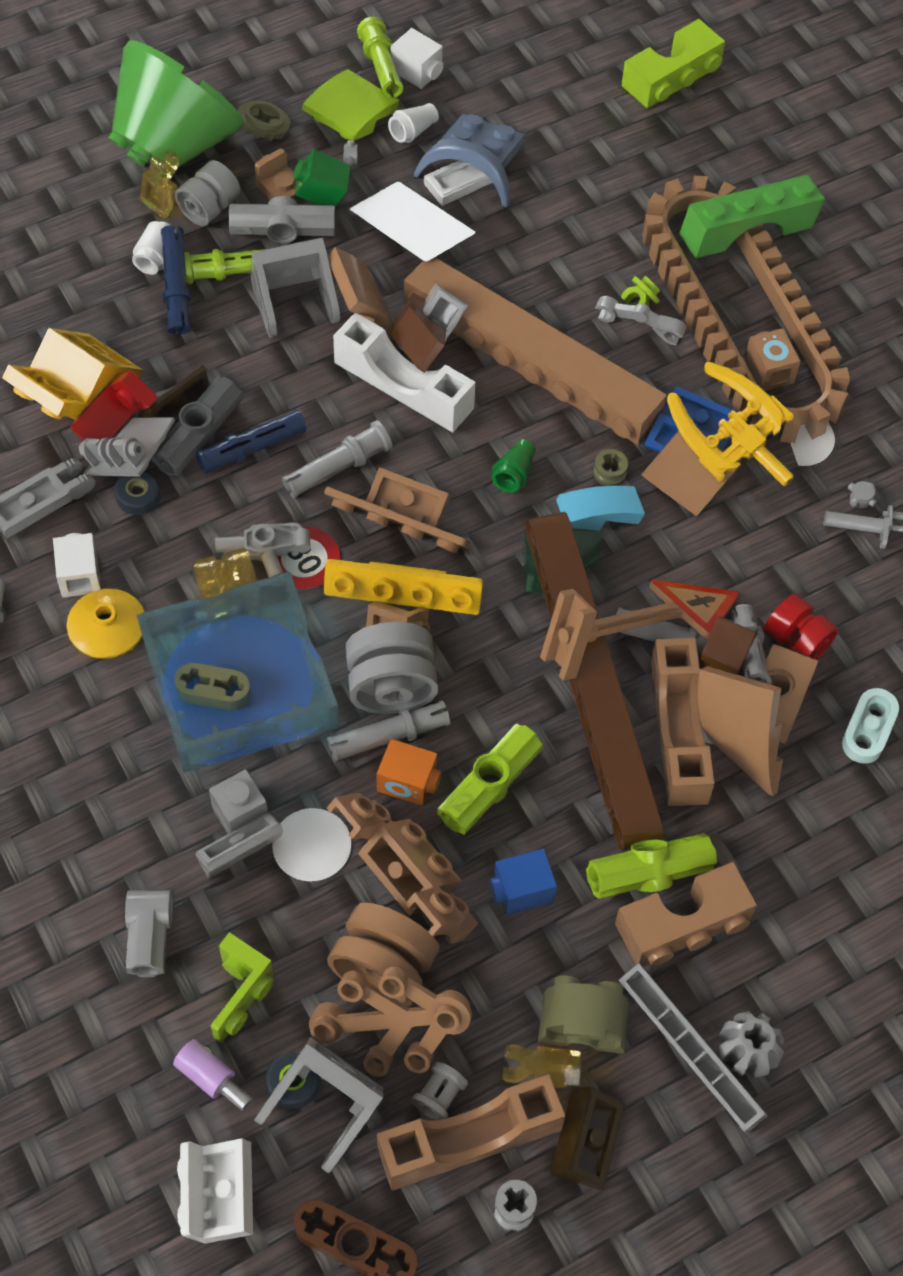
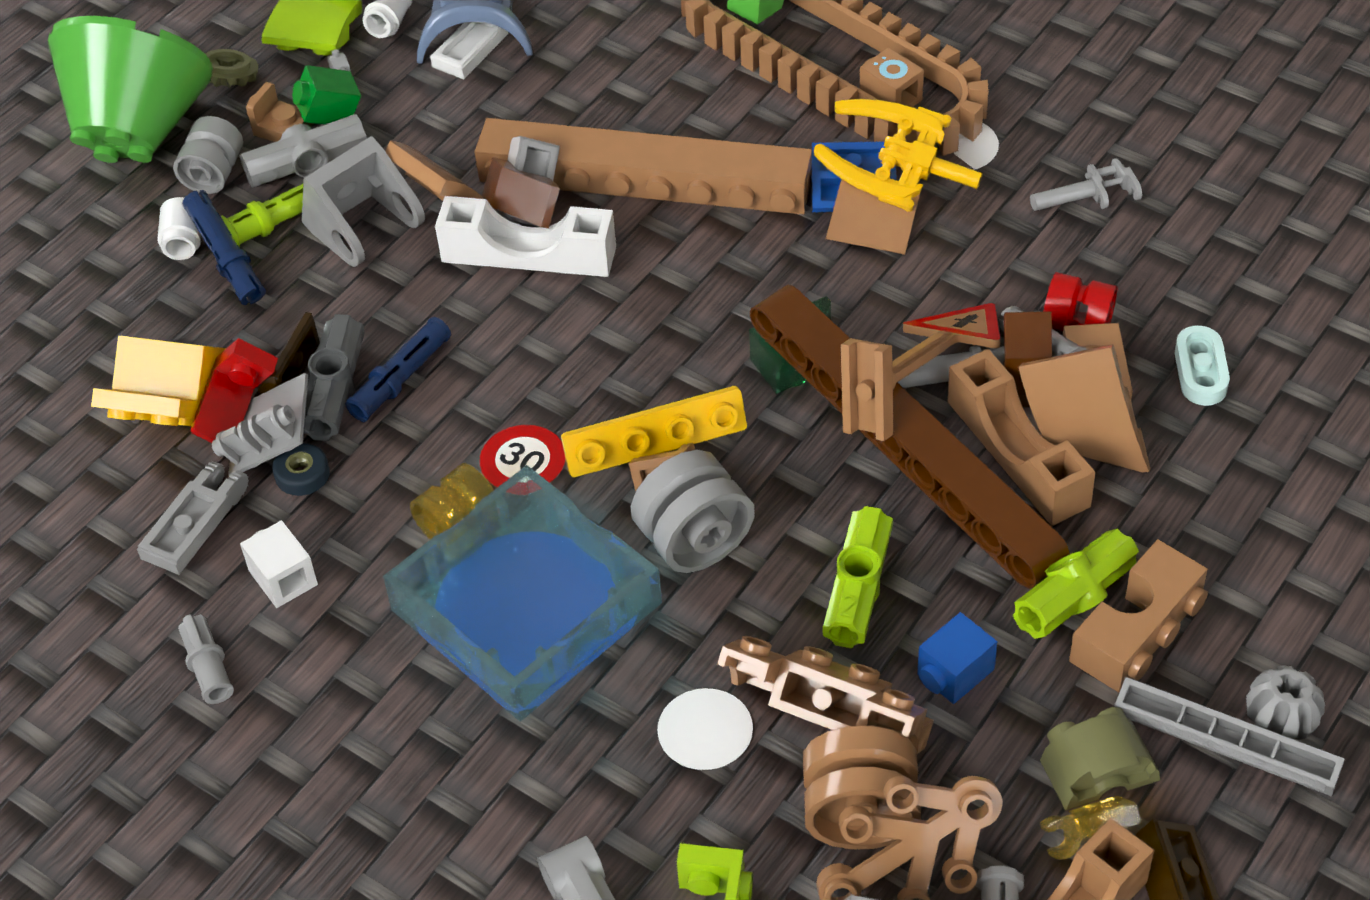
camera: 20 degrees left, 10 degrees down
yellow dish [67,589,146,659] -> none
clear yellow plate [140,150,179,218] -> none
olive beam [174,663,251,711] -> none
light grey slope [195,812,284,878] -> none
light grey brick [209,769,268,834] -> none
light grey piece [215,523,311,583] -> none
light grey pin [282,420,393,498] -> none
medium nougat bracket [324,467,471,554] -> none
light grey pin [327,700,451,762] -> none
white sticker [350,182,475,262] -> none
orange brick [377,739,442,806] -> none
green cone [492,439,536,493] -> none
medium azure slope [556,486,645,531] -> none
olive bush [593,449,628,486] -> none
light grey piece [595,296,687,345] -> none
lime plate [621,276,660,307] -> none
light grey piece [848,481,877,508] -> none

